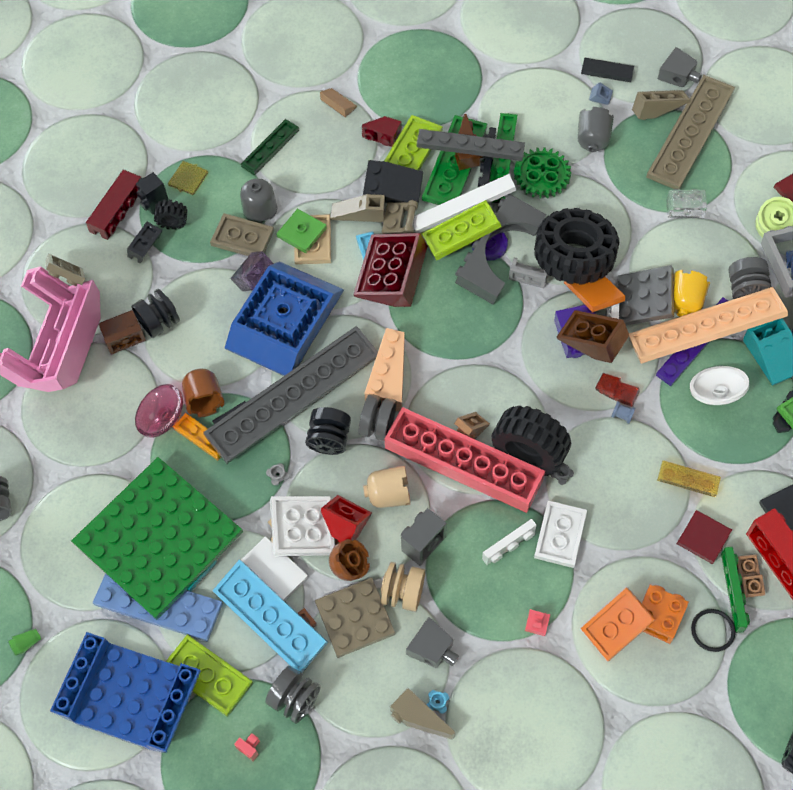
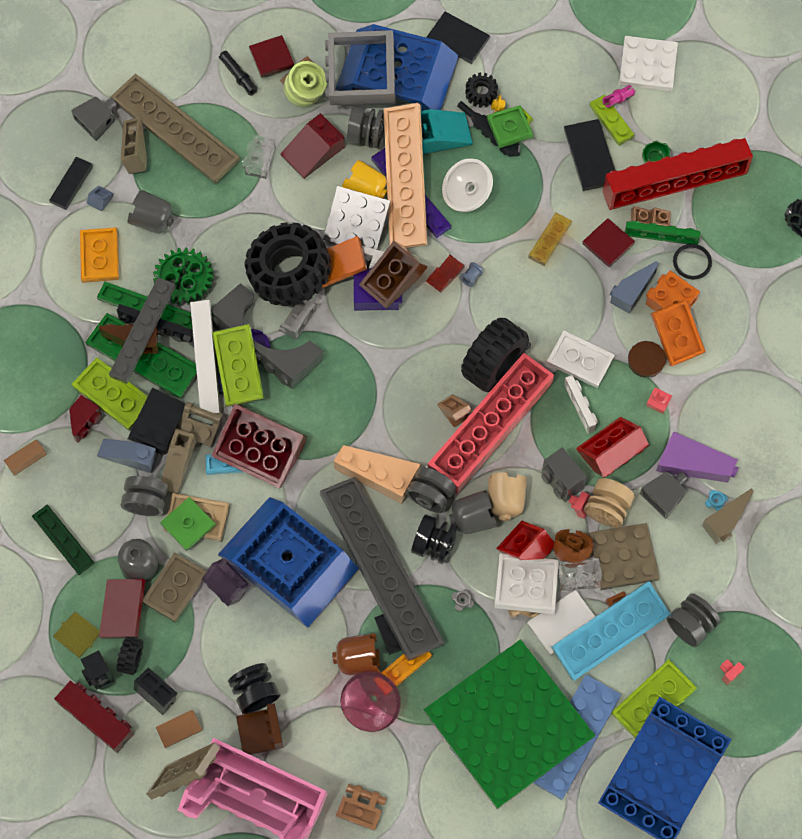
camera: 80 degrees left, 5 degrees up
none -> light orange tile [80,227,119,283]
none -> sand blue slope [97,439,158,473]
none -> dark red tile [99,579,145,639]
none -> dark grey wheel [120,476,168,516]
none -> medium nougat slope [156,710,202,748]
none -> black pin [219,51,258,96]
none -> dark red slope [280,113,345,179]
none -> medium nougat plate [336,784,387,831]
none -> dark grey cylinder [449,490,497,534]
none -> clear brick [557,558,602,591]
none -> coral tile [568,492,590,519]
none -> red slope [576,417,649,477]
none -> sand blue slope [609,261,659,313]
none -> reddish brown tile [628,341,666,378]
none -> medium lavender slope [656,432,739,483]

